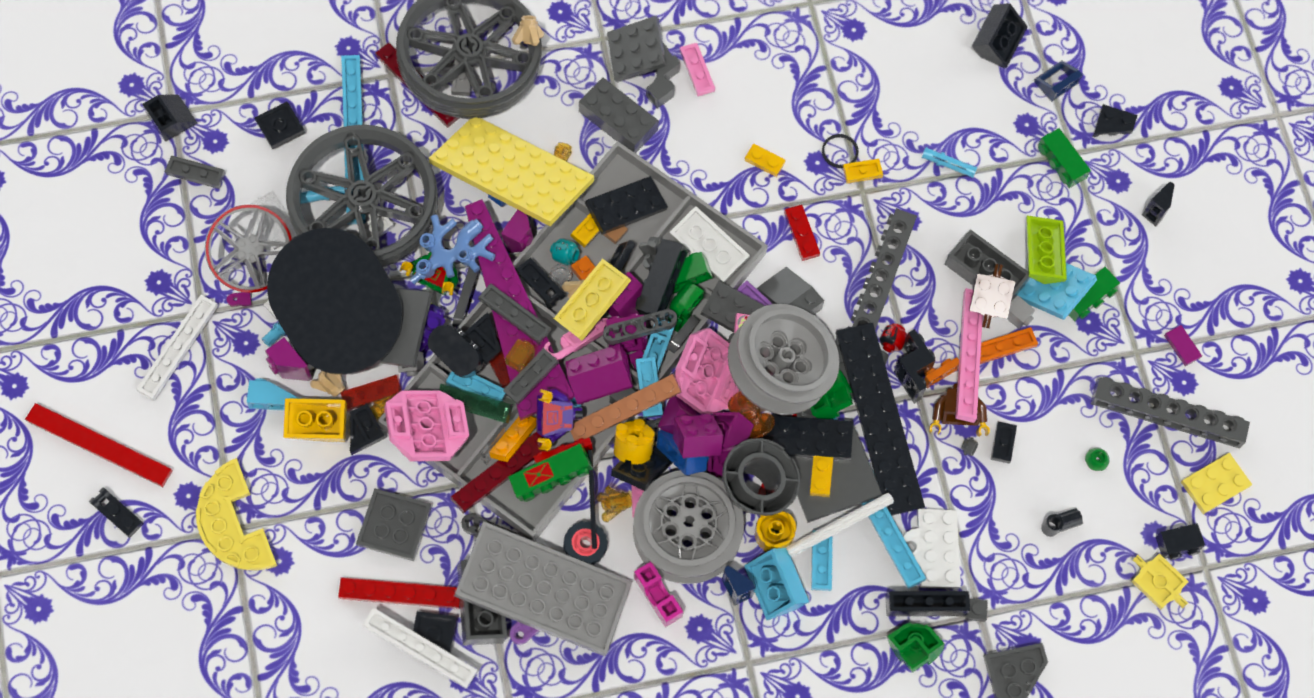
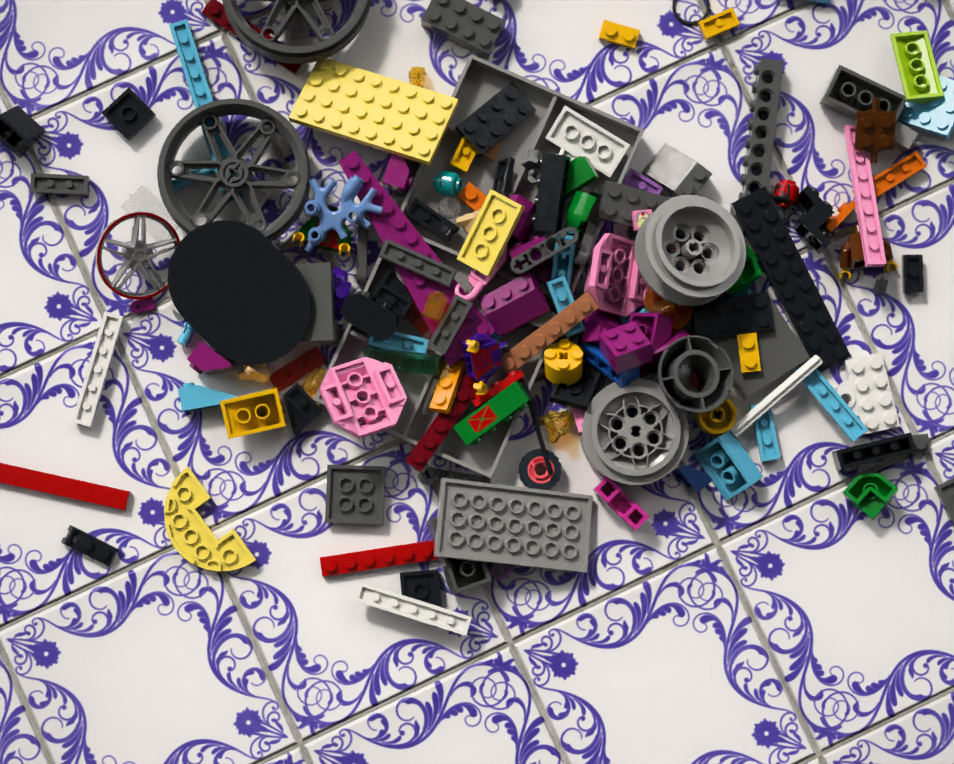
camera: 15 degrees left, 15 degrees up
red plate [784,205,820,261] -> none

